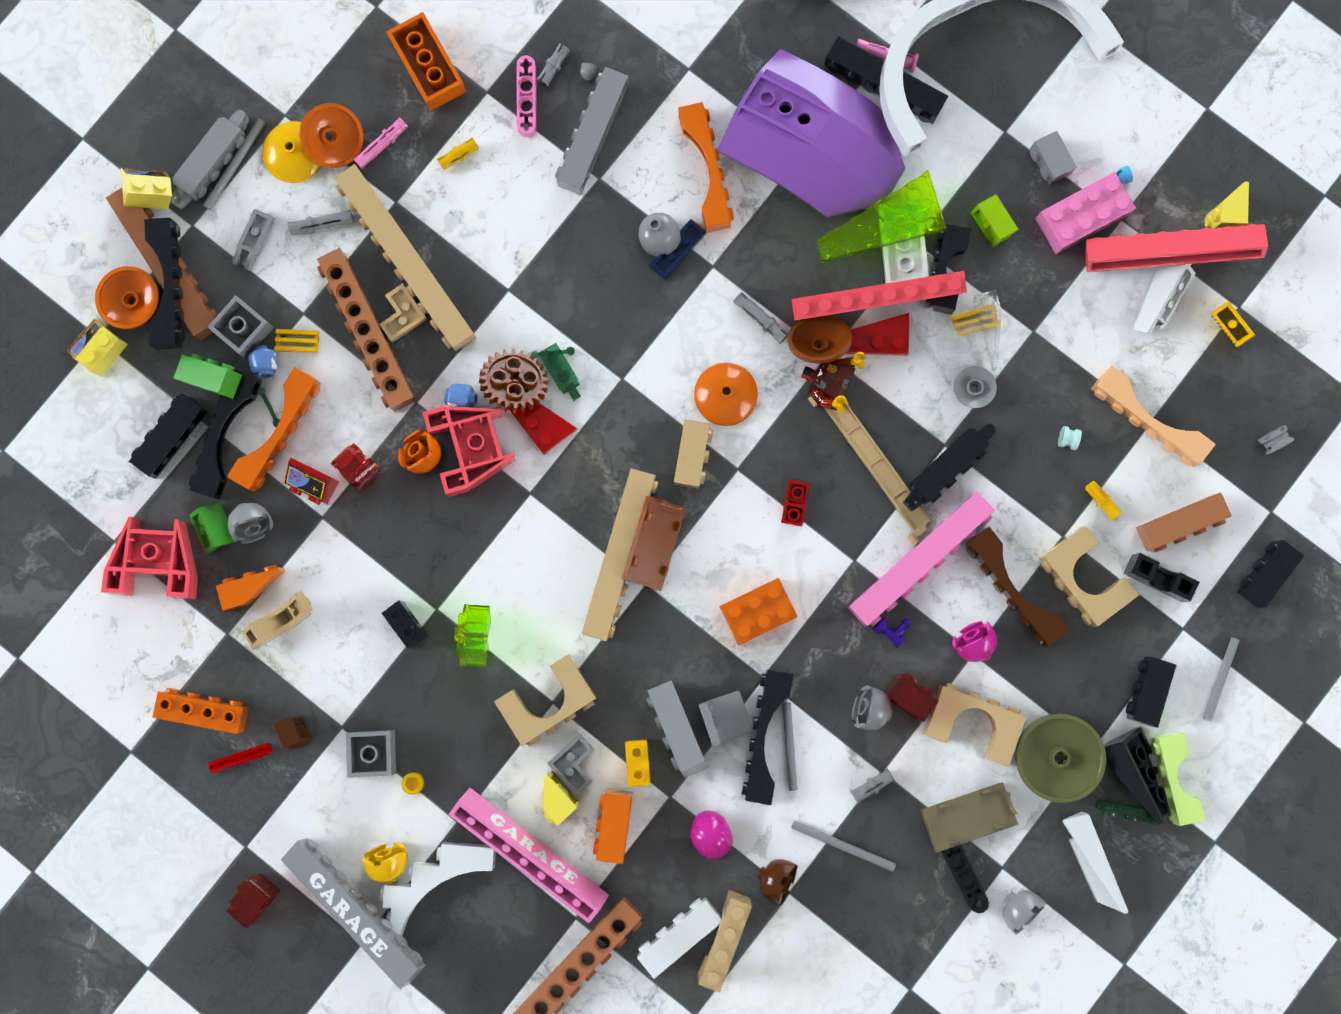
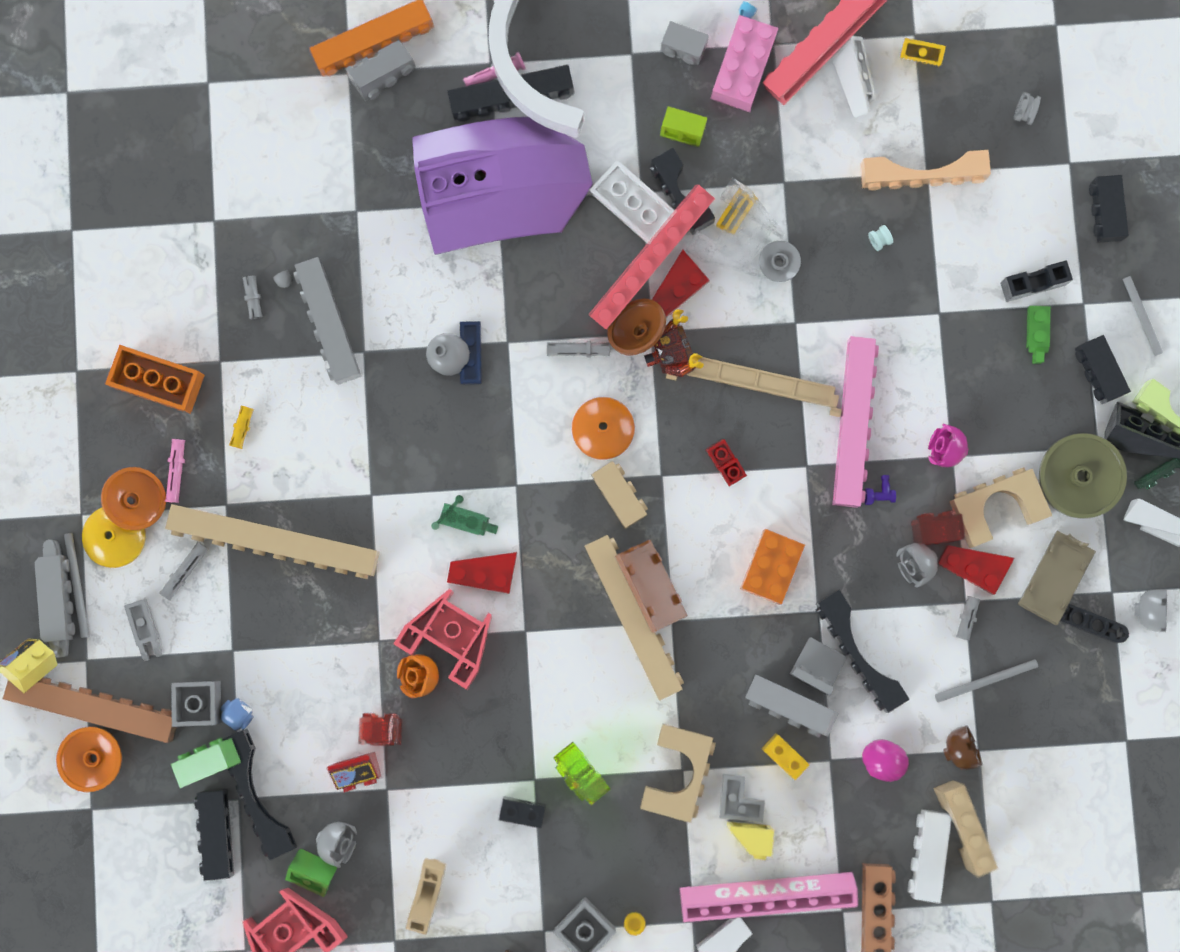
camera: 40 degrees left, 0 degrees up
light yellow slope [67,318,128,377] -> none
black arch [144,217,185,350] -> none
orange slope [216,565,285,611] -> none
orange arch [227,367,321,492] -> none
clear green hinge [257,387,280,427] -> none
yellow tile [274,329,320,353] -> none
nougat brick [317,248,417,412] -> none
tan plate [379,283,427,343] -> none
medium blue head [444,383,478,408] -> none
dark orange gear [479,349,549,414] -> none
bright pink beam [517,55,537,137] -> none
orange brick [593,789,633,864] -> none
orange arch [678,102,734,233] -> none
light grey bar [782,702,798,791] -> none
clear neon green wing [816,170,946,263] -> none
black hinge [903,423,996,512] -> none
reddish brown arch [965,527,1070,647] -> none
tan arch [1039,526,1139,627] -> none
yellow axle [1085,481,1122,520] -> none
nougat brick [1136,492,1232,552] -> none
none -> red wing [938,545,1015,595]
none -> bright green hinge [1026,305,1051,364]

